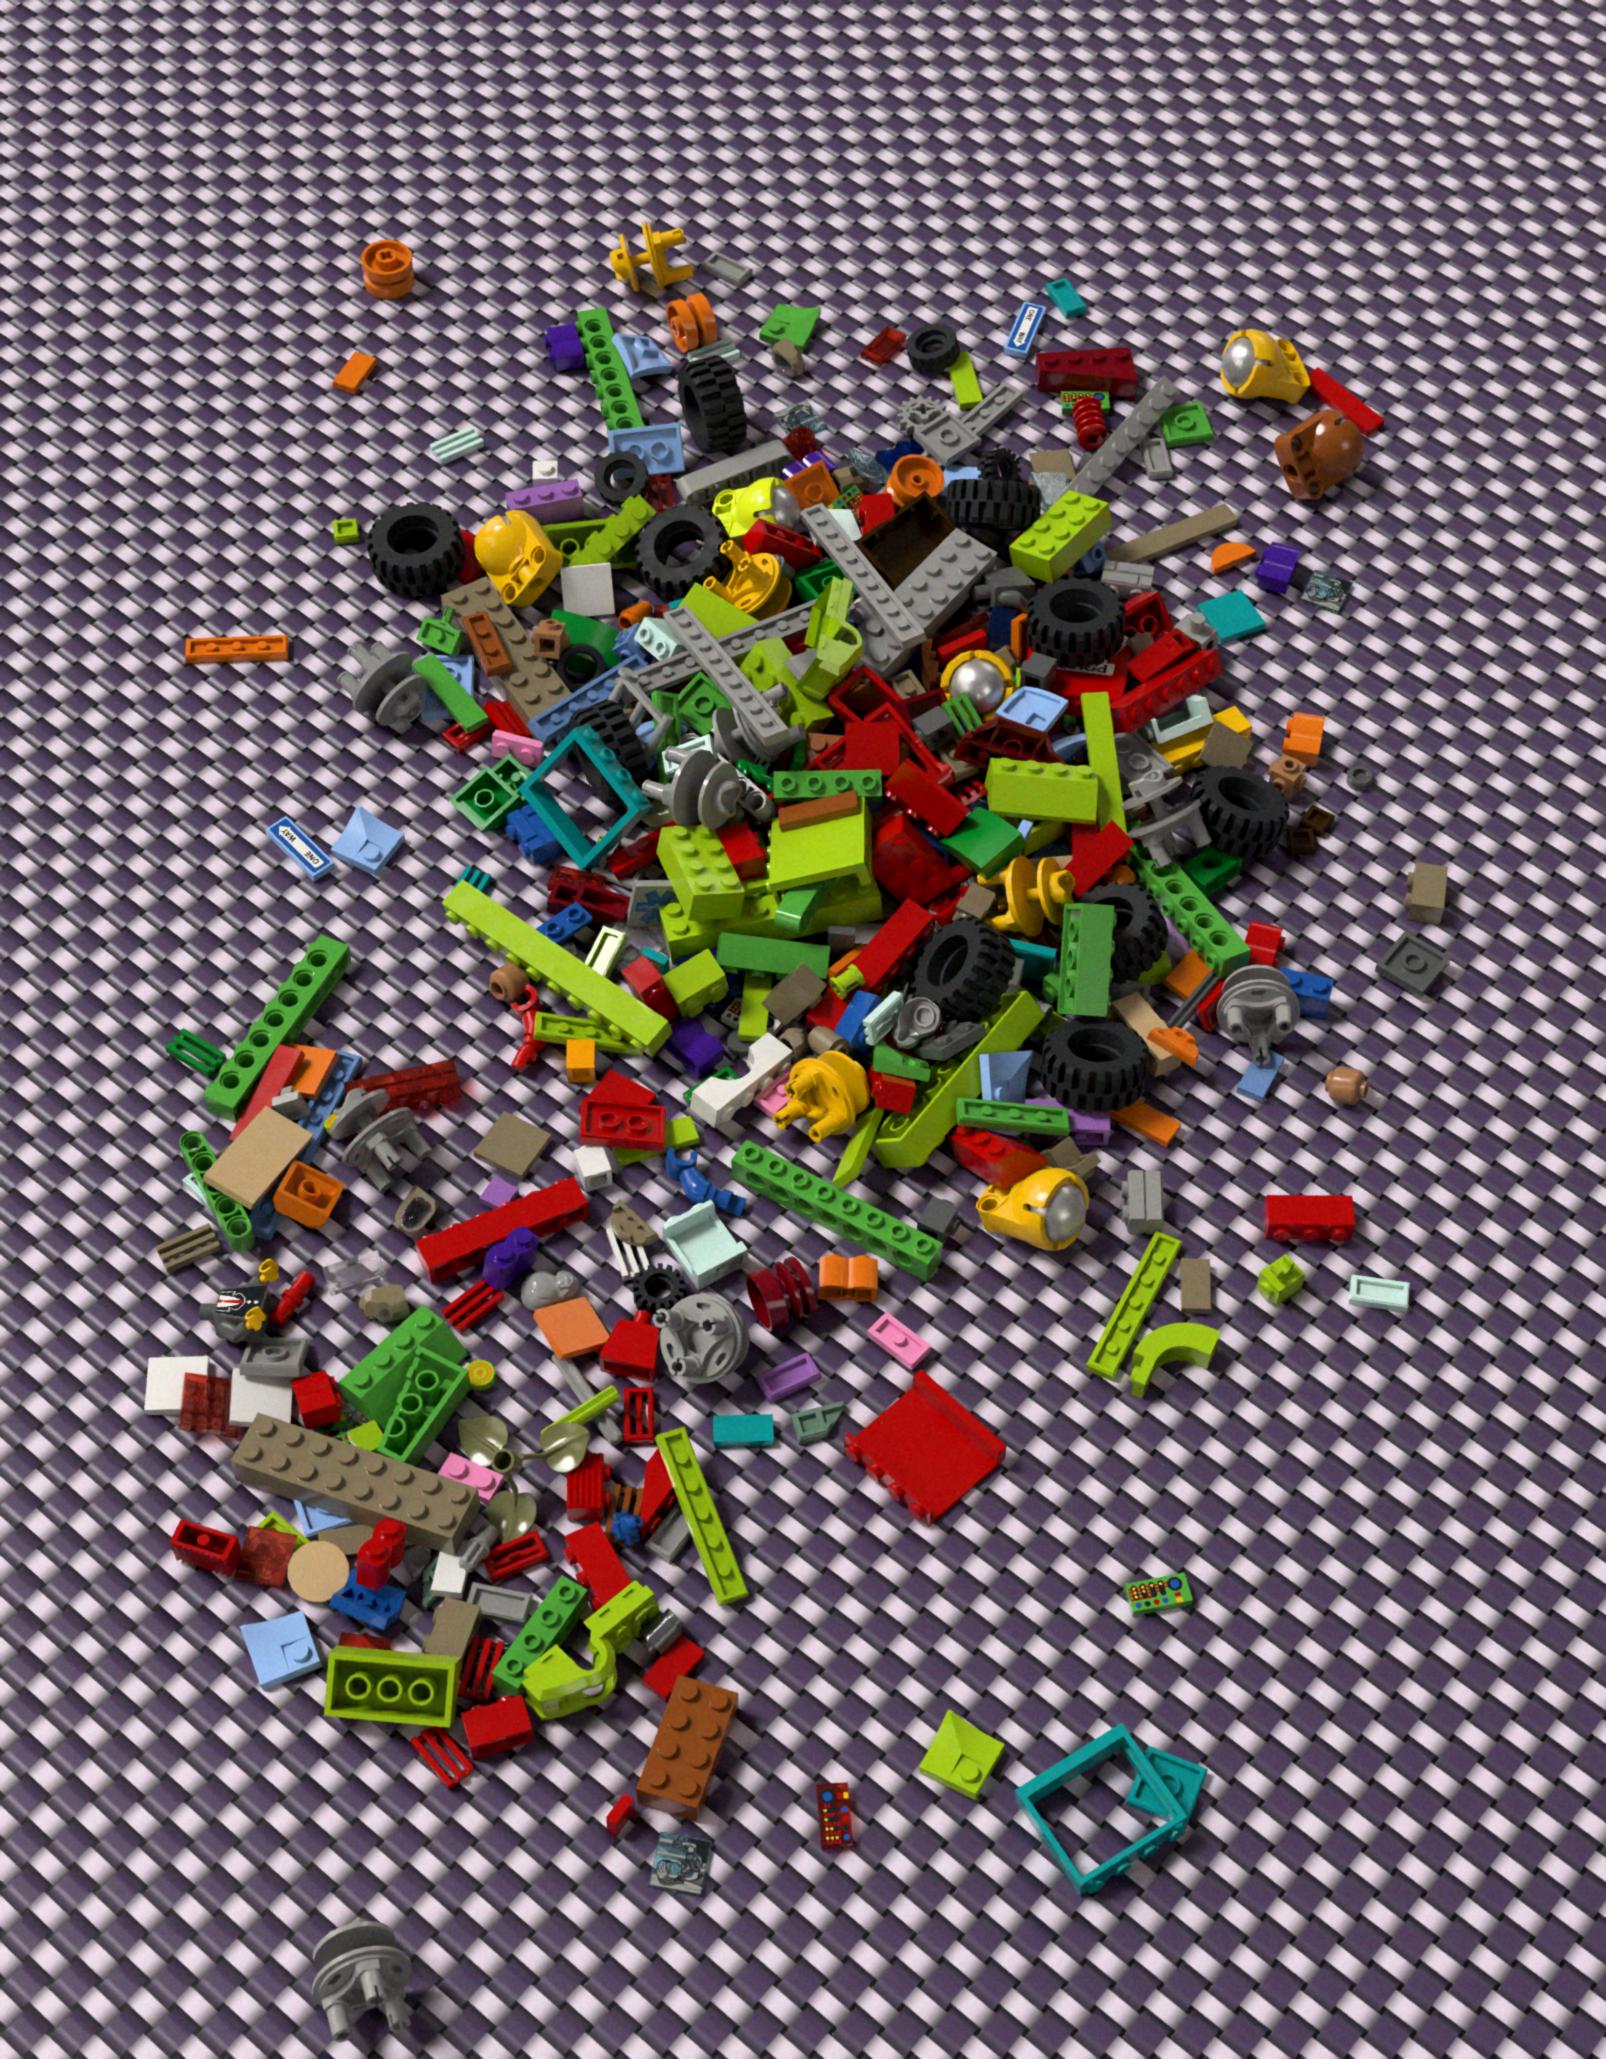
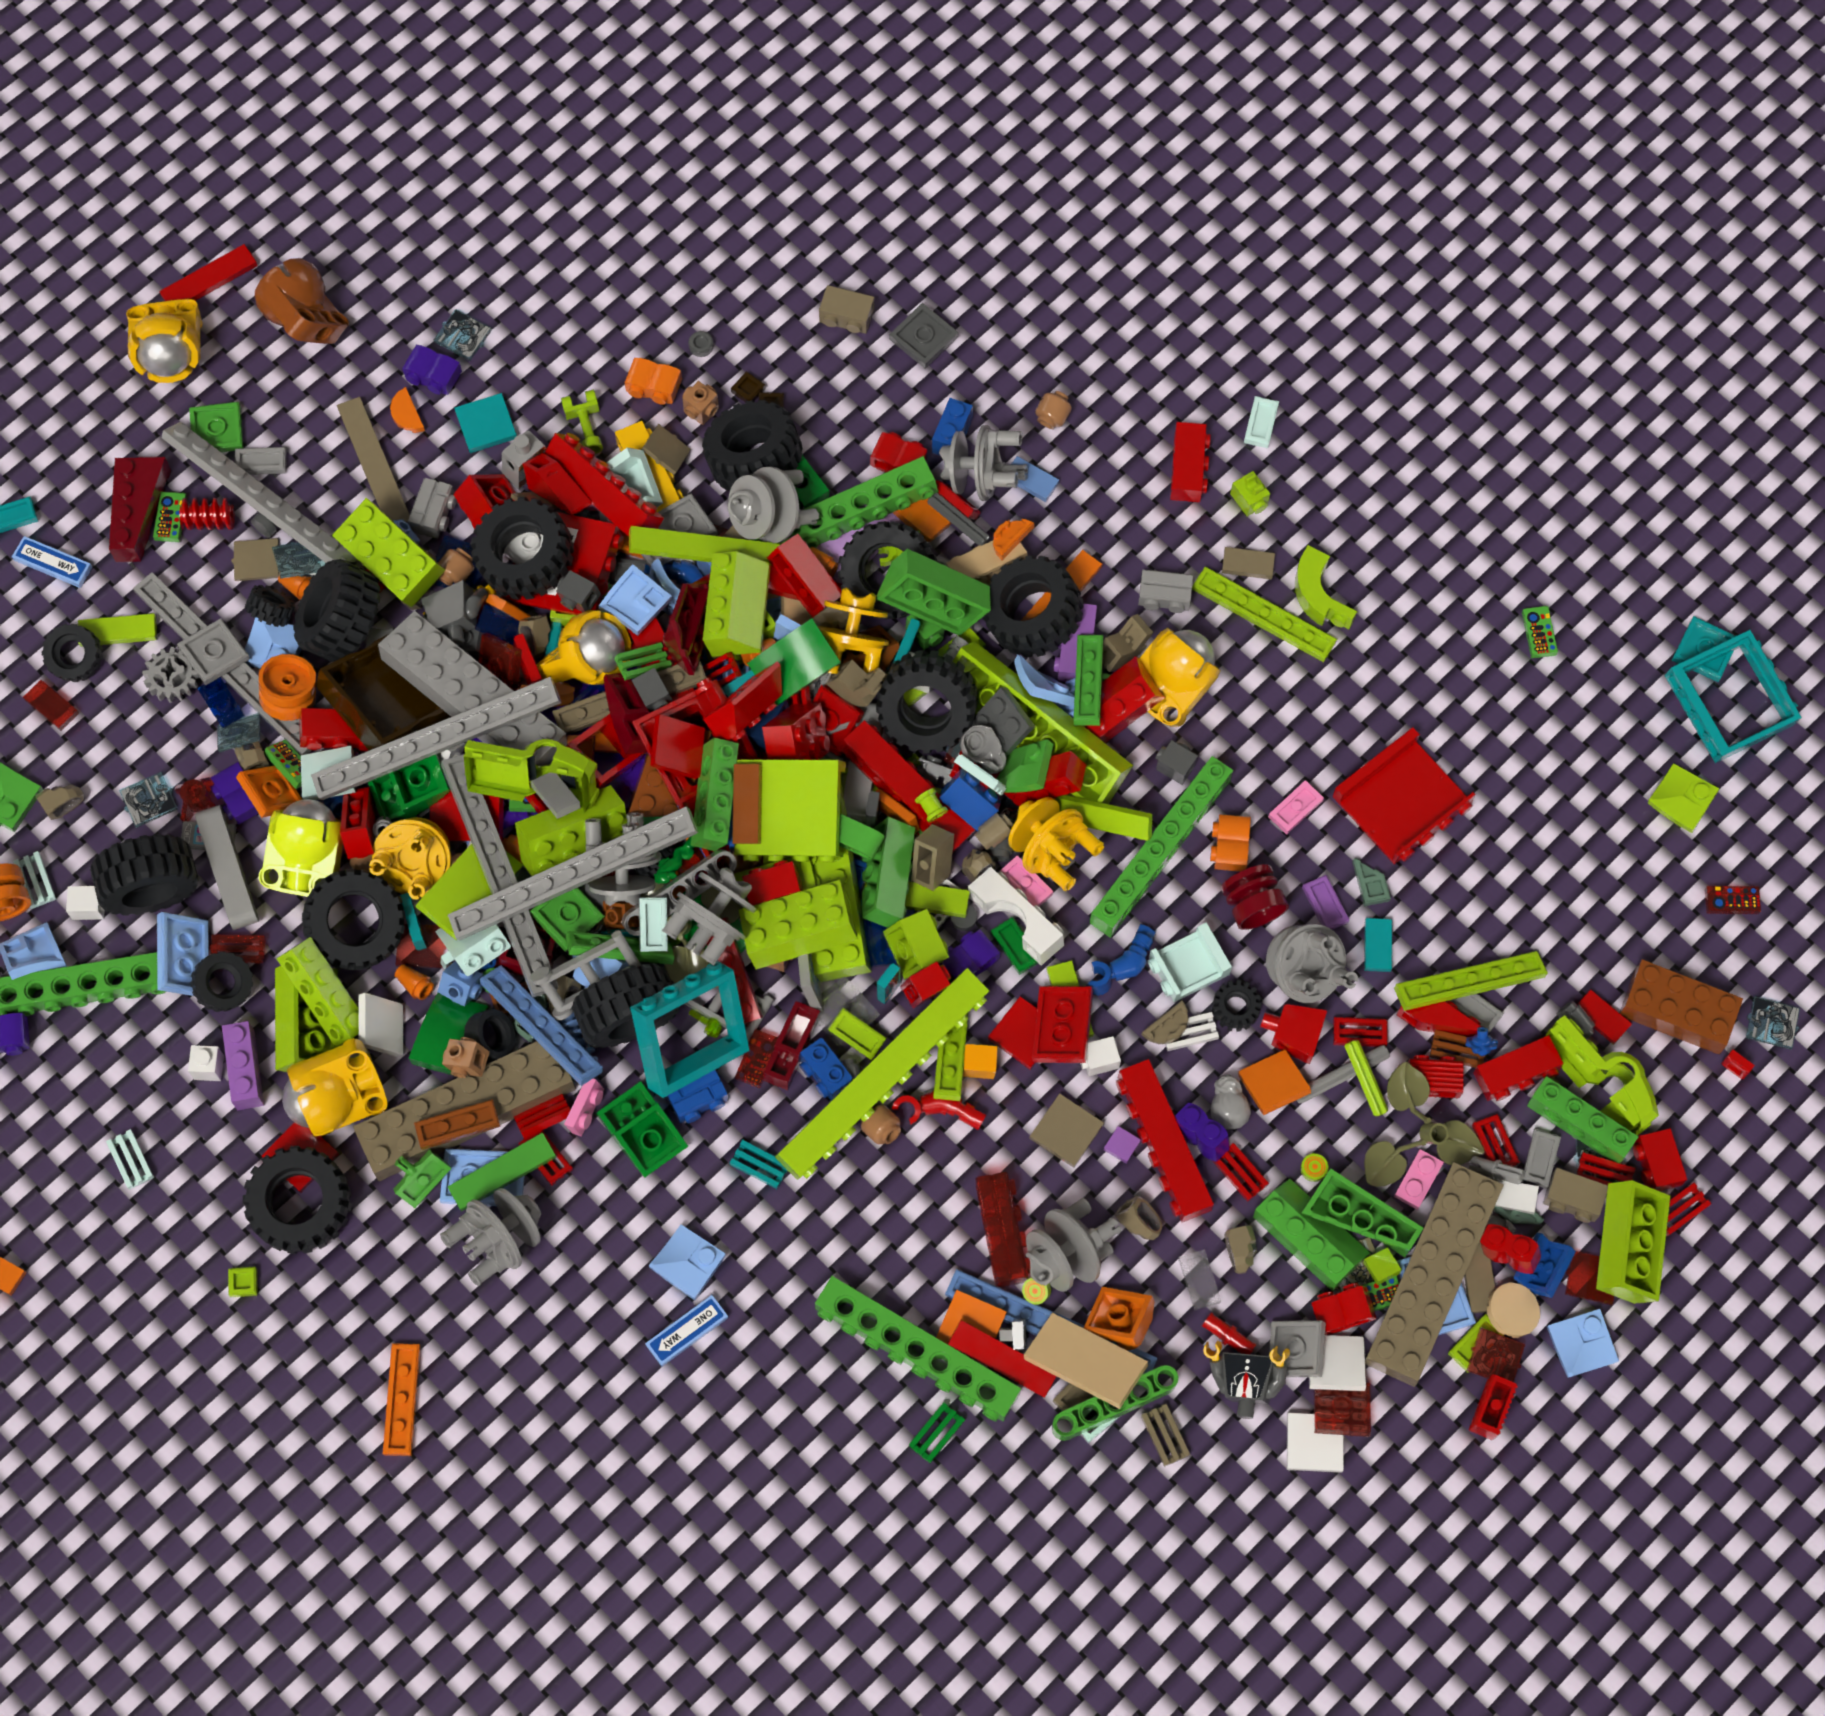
camera: 85 degrees left, 15 degrees up
none -> lime bar [561,389,603,454]

